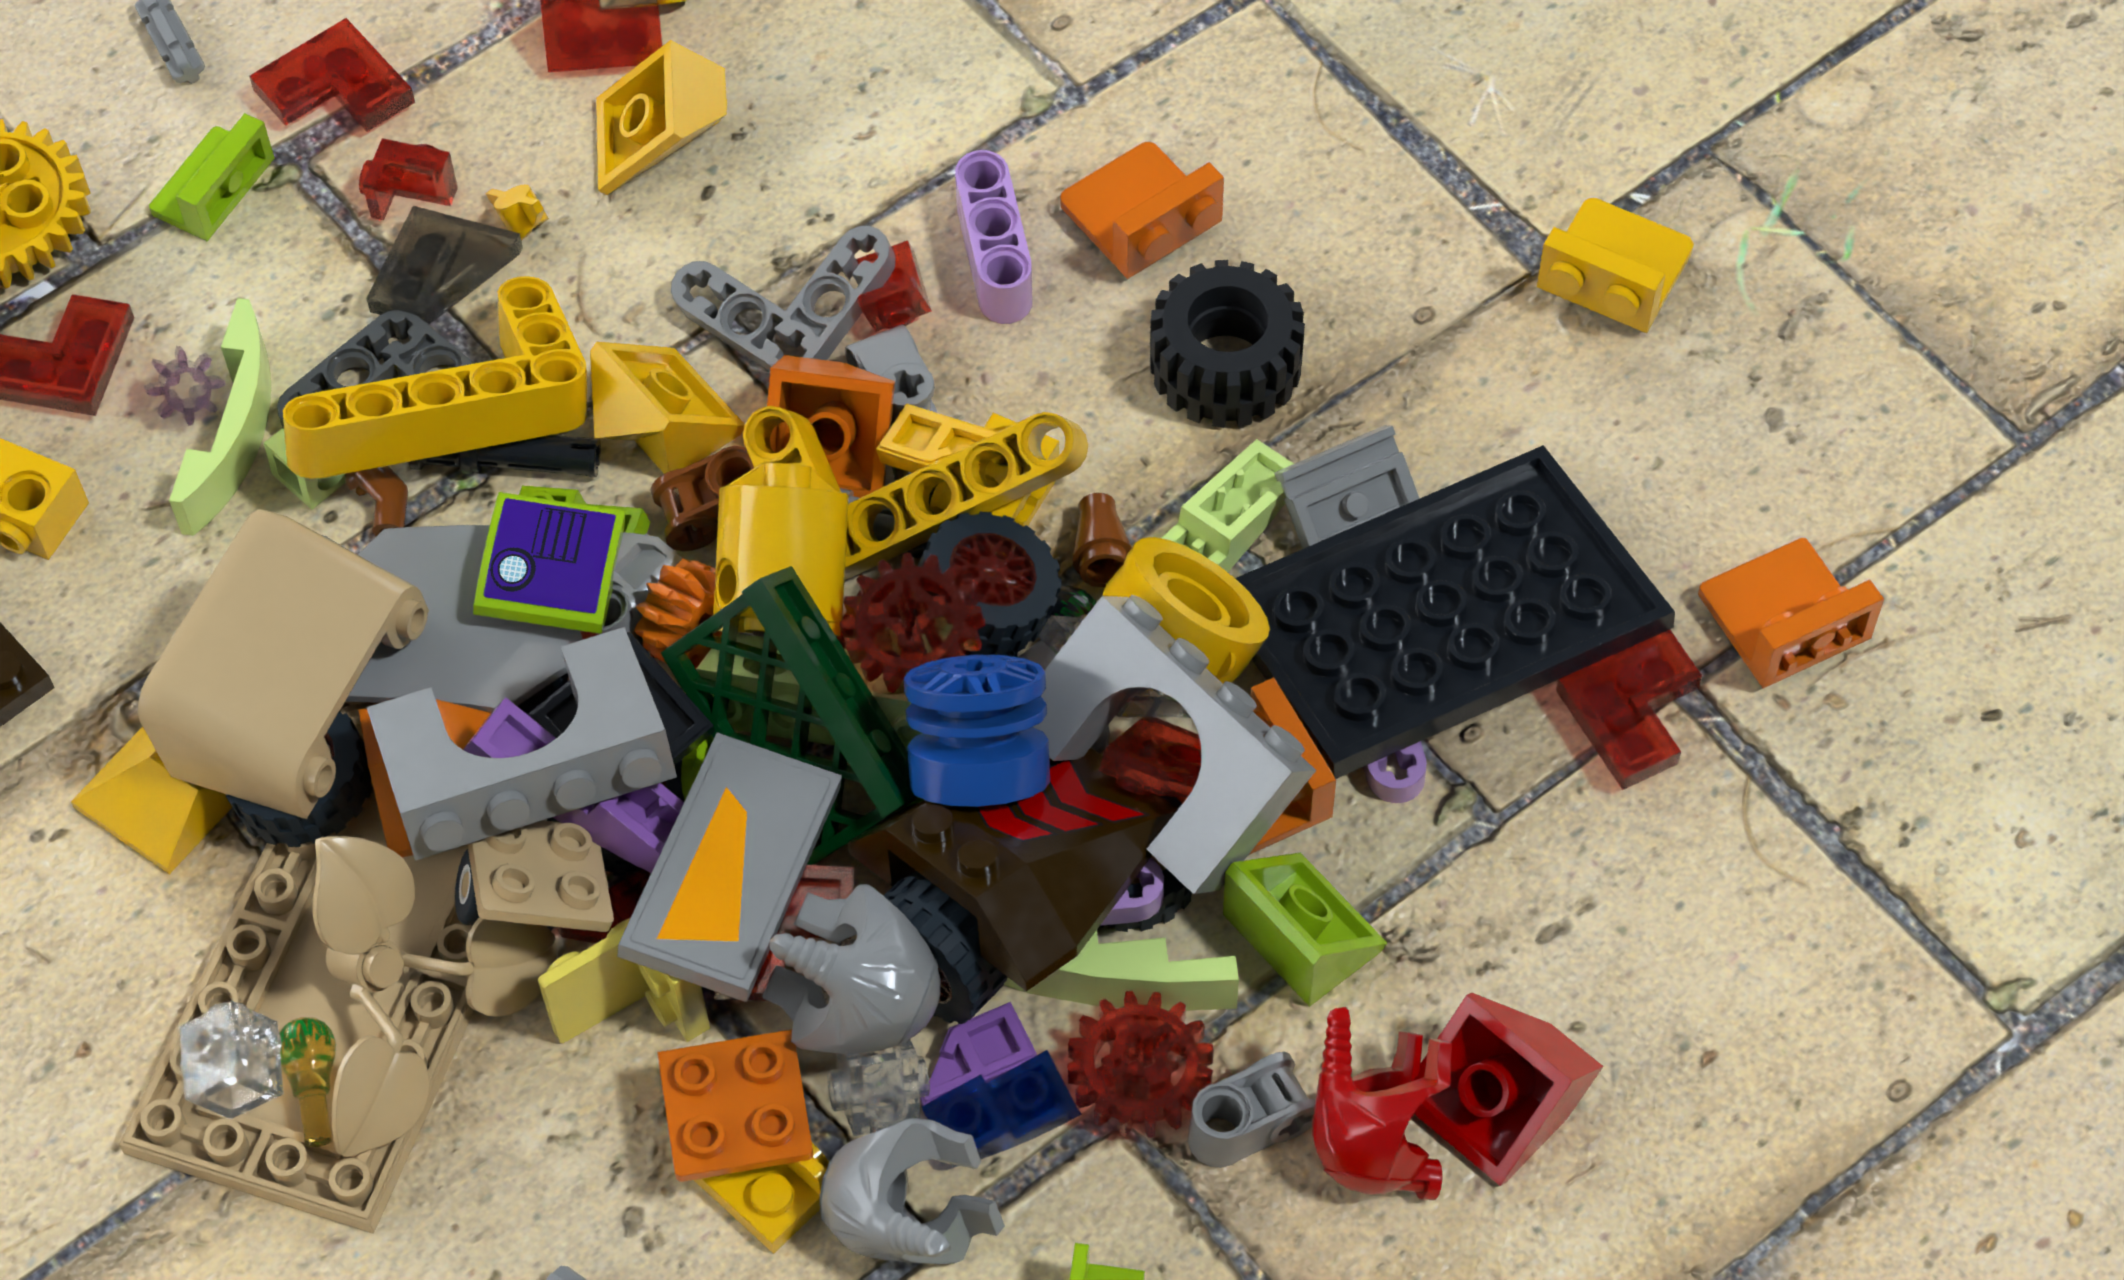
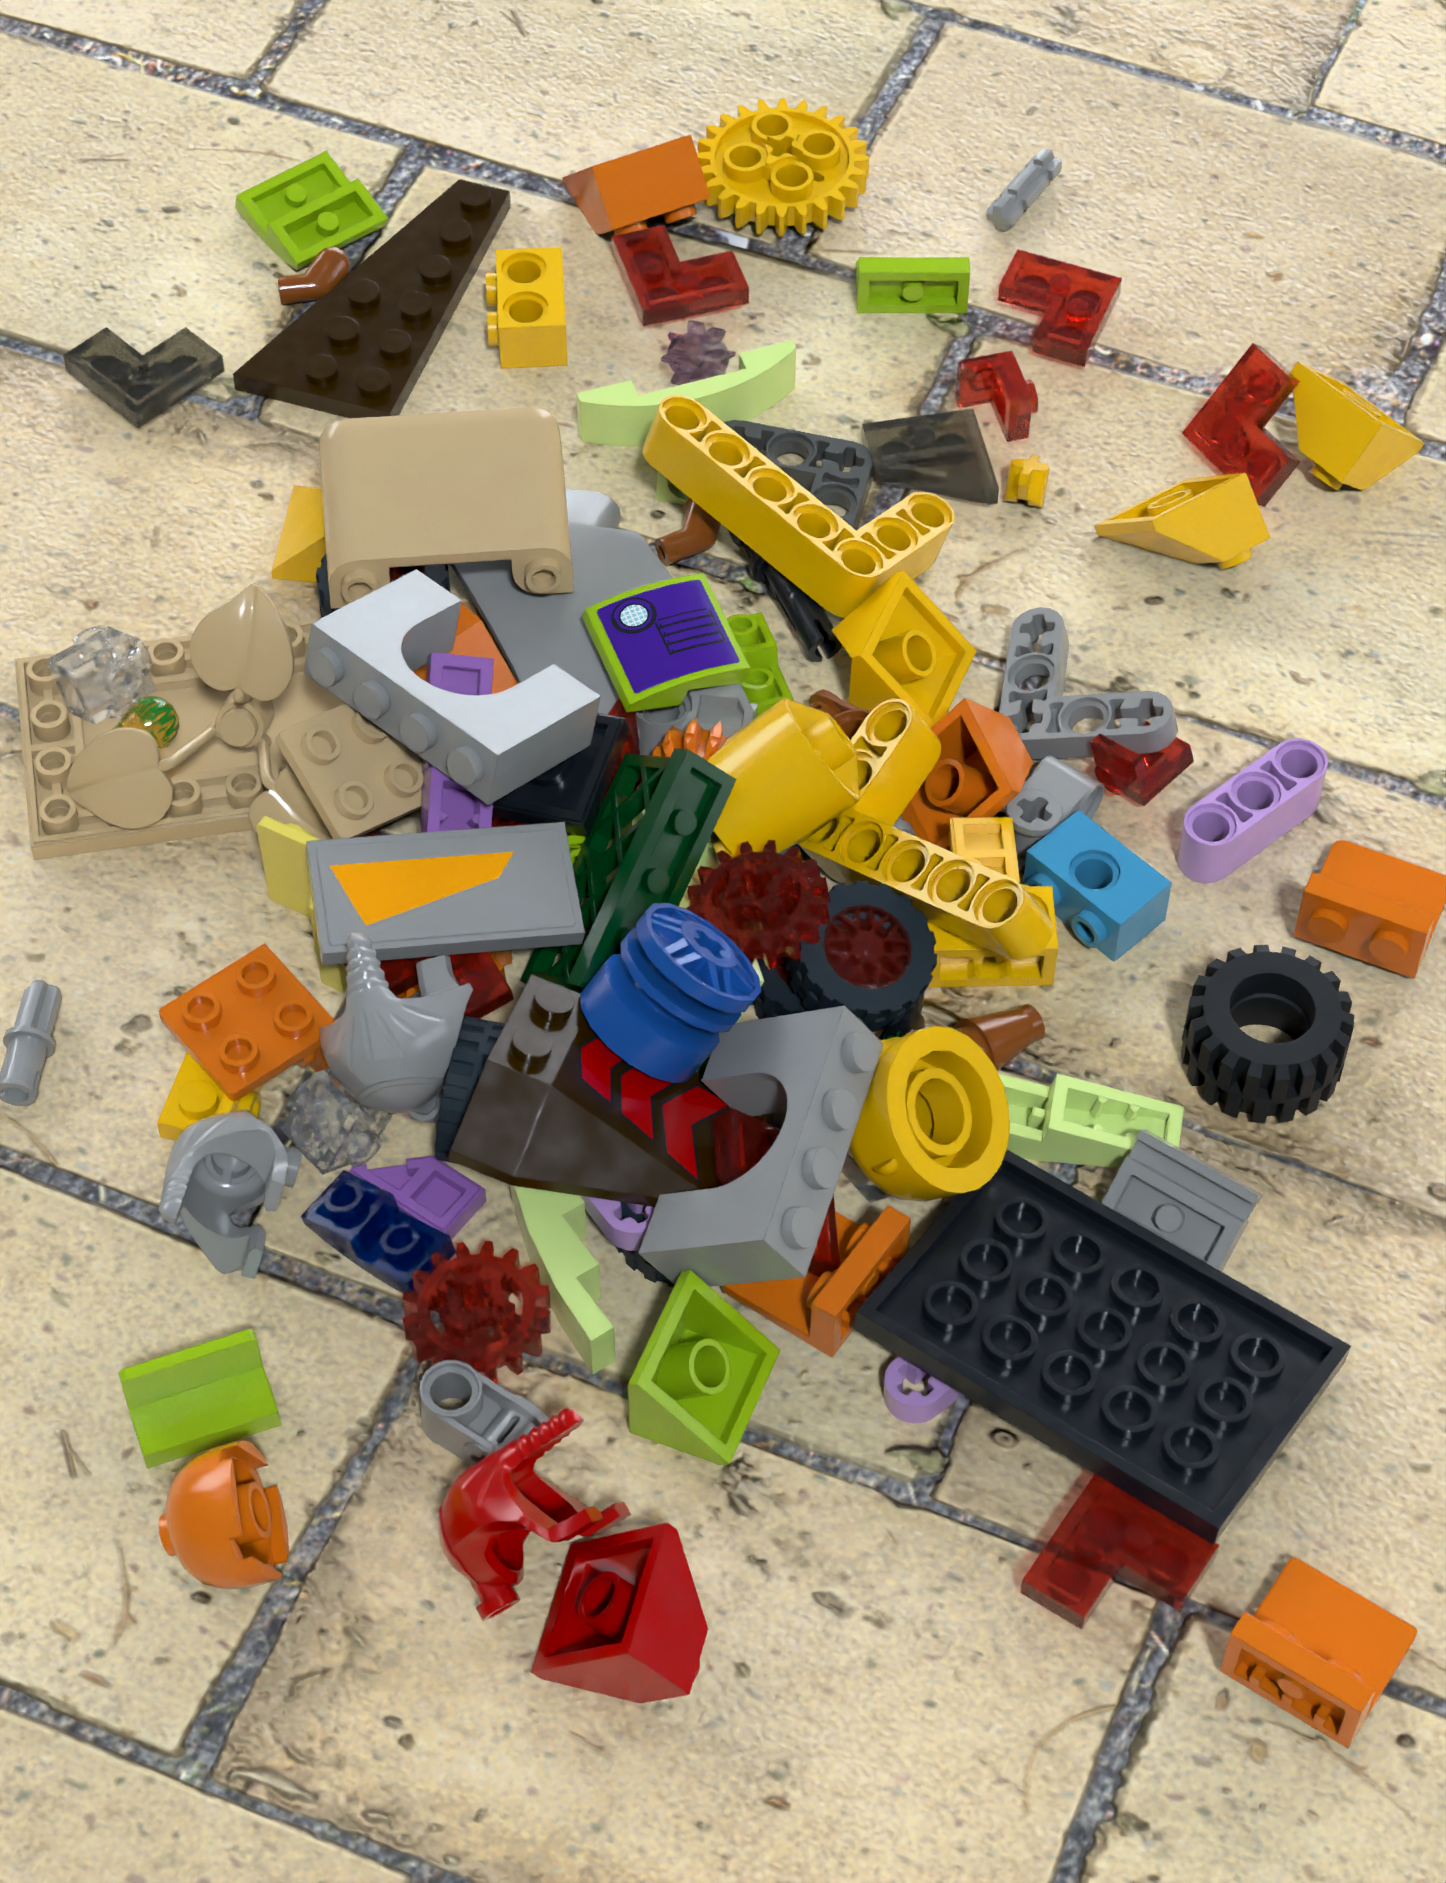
camera: 60 degrees right, 5 degrees down
none -> dark azure brick [1023,810,1172,962]

